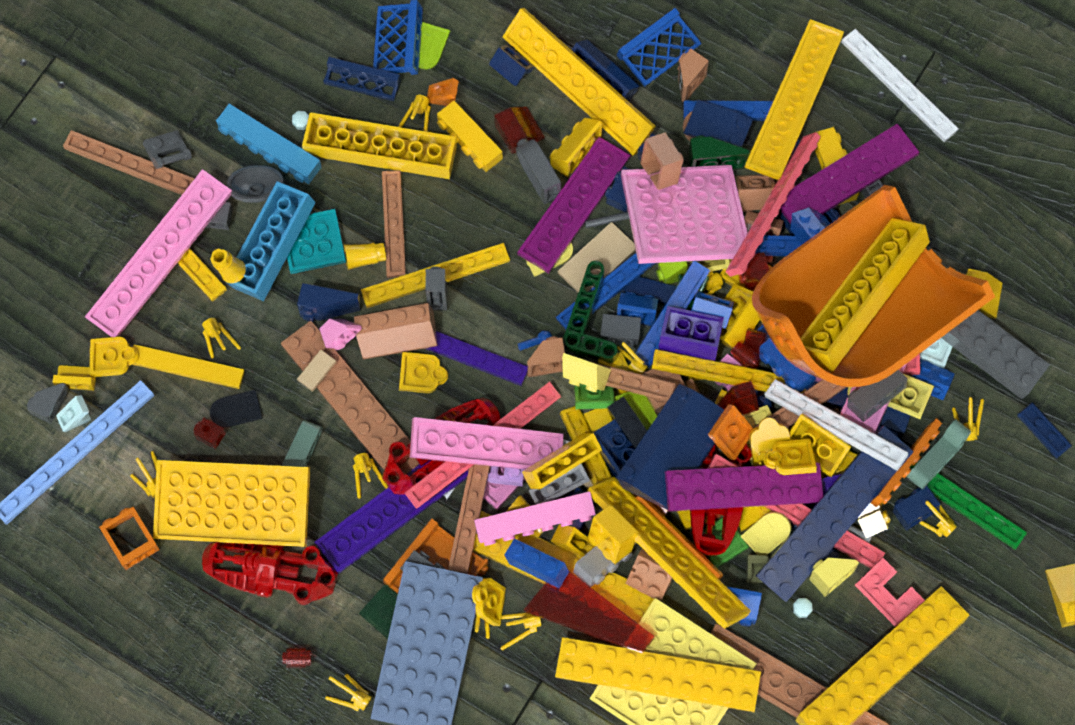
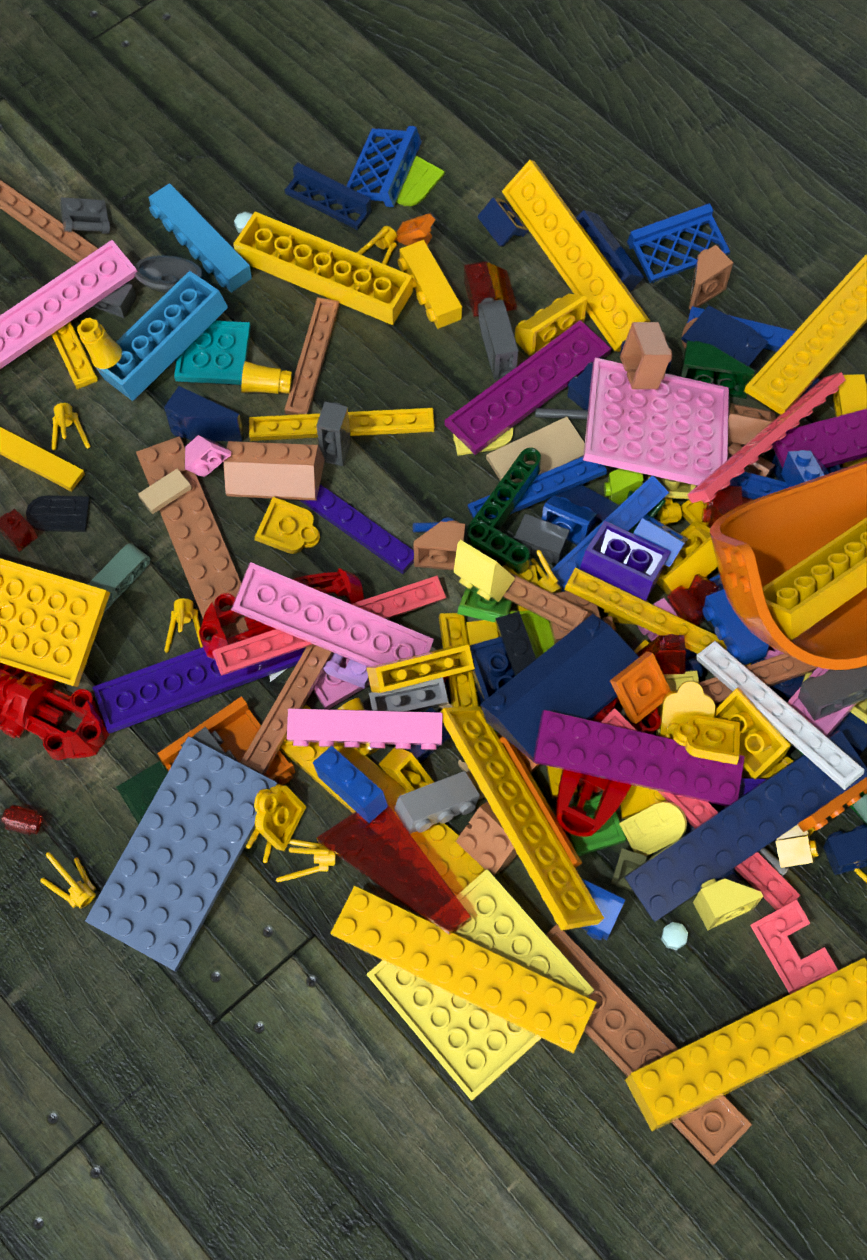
camera: 15 degrees right, 5 degrees down
yellow brick [588,505,638,564] -> none

